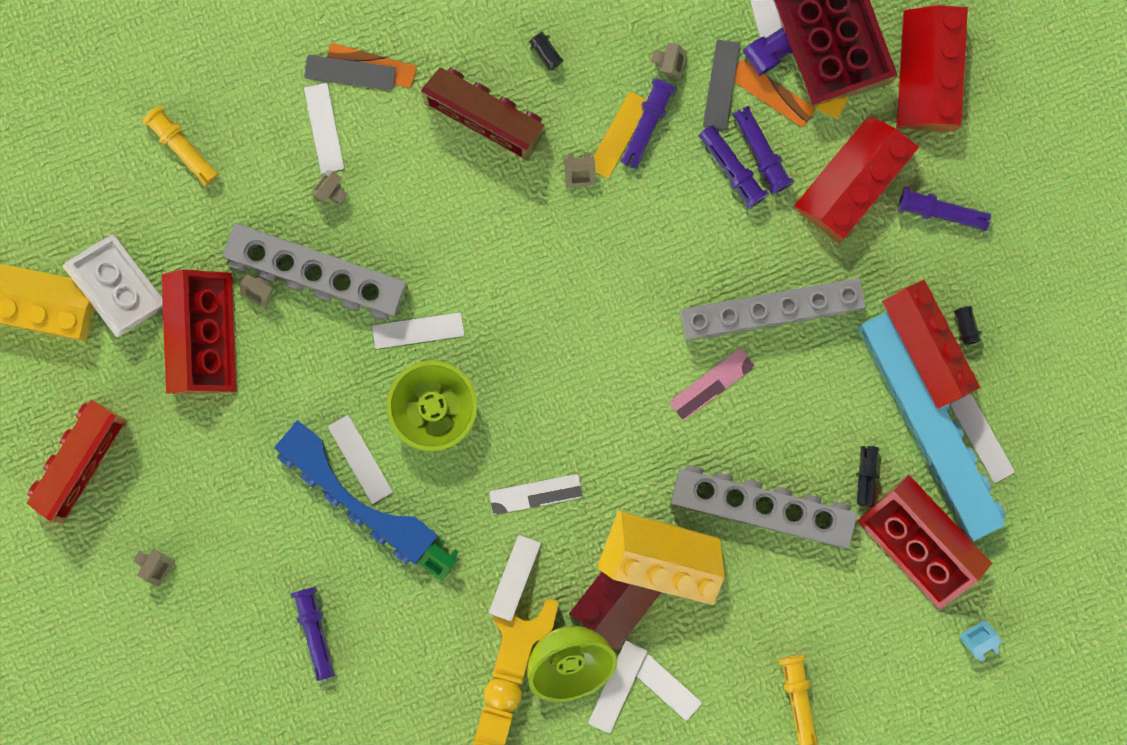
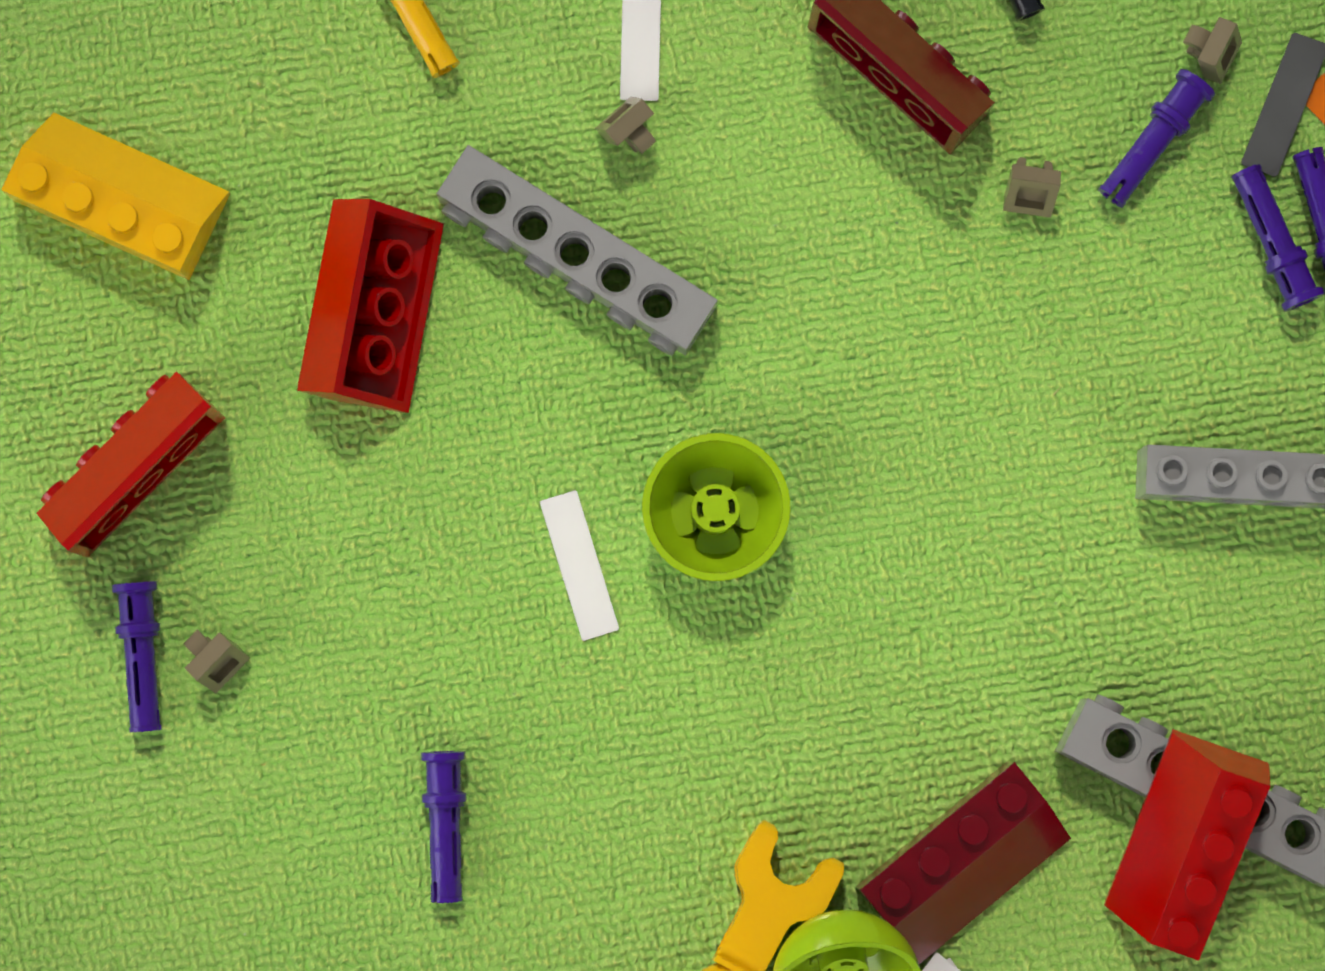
camera: 10 degrees right, 0 degrees up
white tile [63,234,163,338] -> none
dark tan plate [240,274,273,309] -> none
blue arch [274,420,439,565] -> none
white sticker [372,313,464,349] -> none
green tile [418,539,458,581] -> none
white sticker [489,474,582,515] -> none
white sticker [489,535,541,621] -> none
yellow sticker [593,91,646,179] -> none
yellow slope [597,510,725,605] -> none
clear pink sticker [670,348,754,420] -> none
none -> dark purple pin [112,581,162,733]
none -> red slope [1104,729,1271,961]

